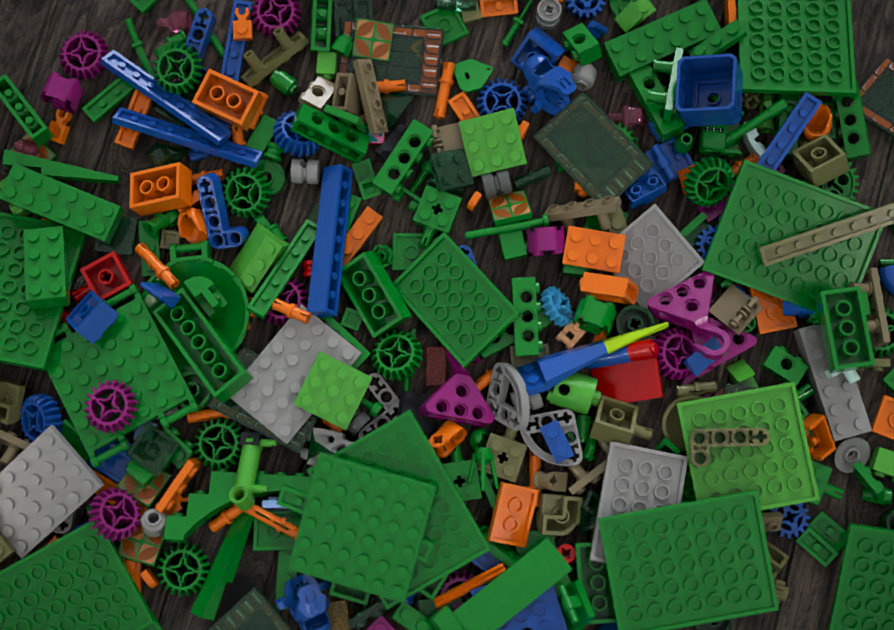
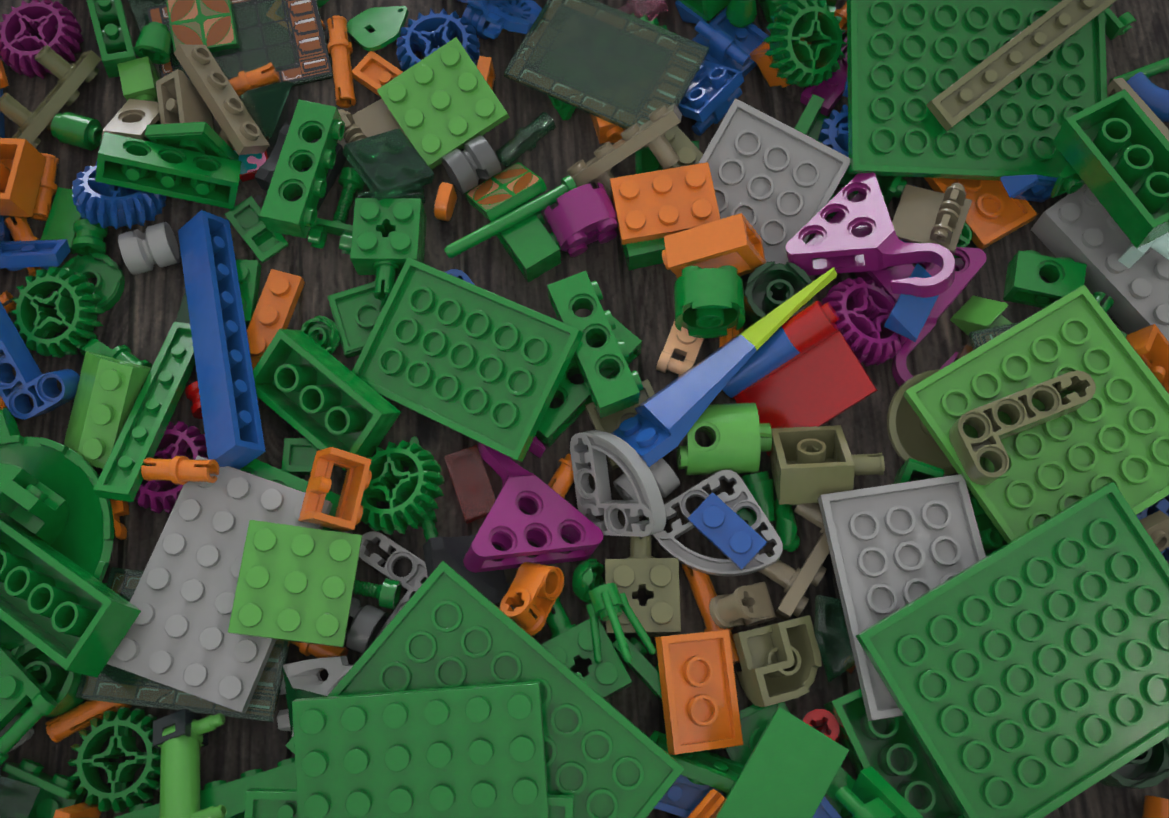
camera: 20 degrees left, 10 degrees down
dark azure gear [540,286,574,327] -> none
olive pin [676,380,717,398] -> none
none -> orange window [298,447,372,532]

